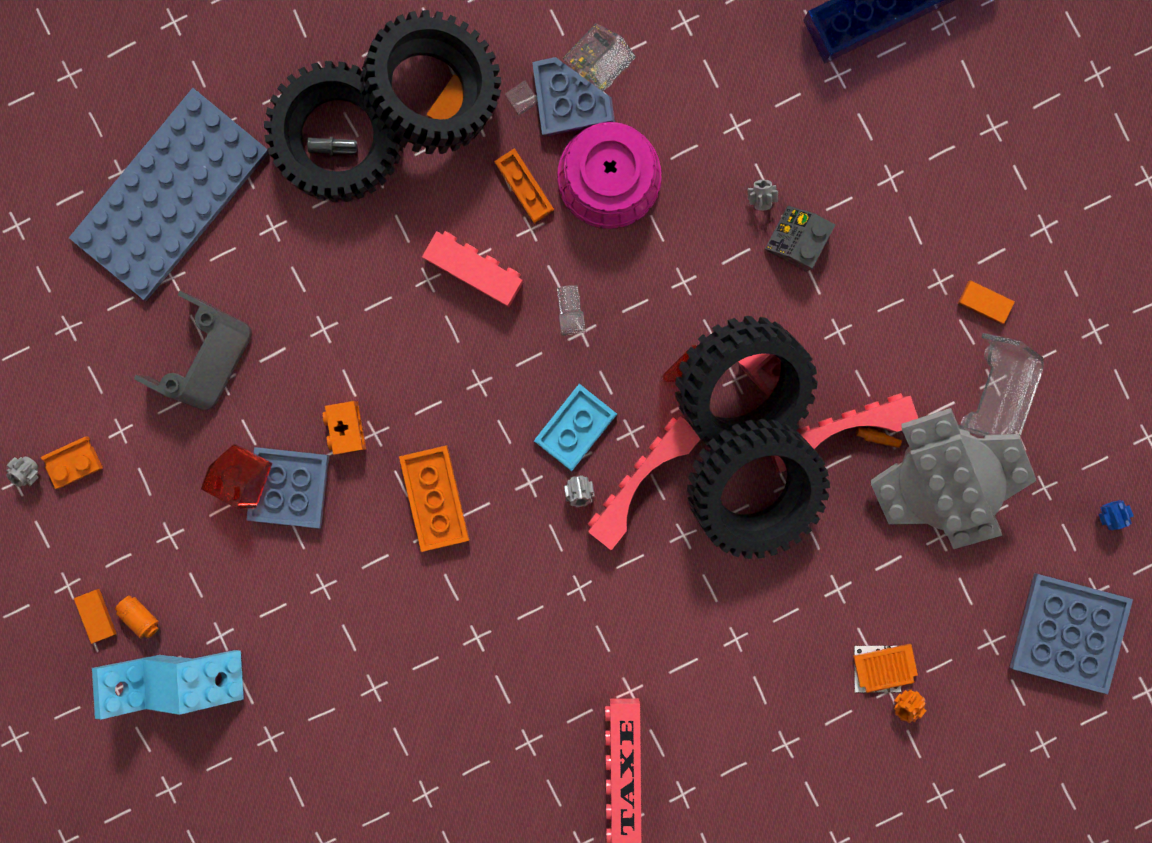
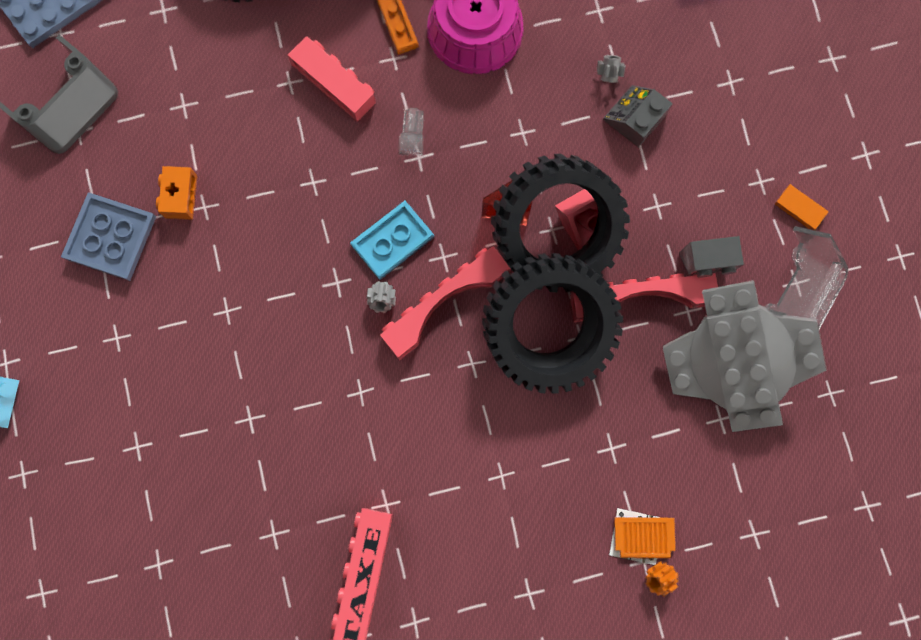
camera: 15 degrees right, 10 degrees down
clear red slope [201,444,272,509] -> none
orange plate [399,445,470,552] -> none
orange animal [856,427,902,448] -> none
sand blue plate [1010,573,1133,694] -> none
blue gear [1098,500,1134,531] -> none
none -> dark grey slope [679,236,744,278]

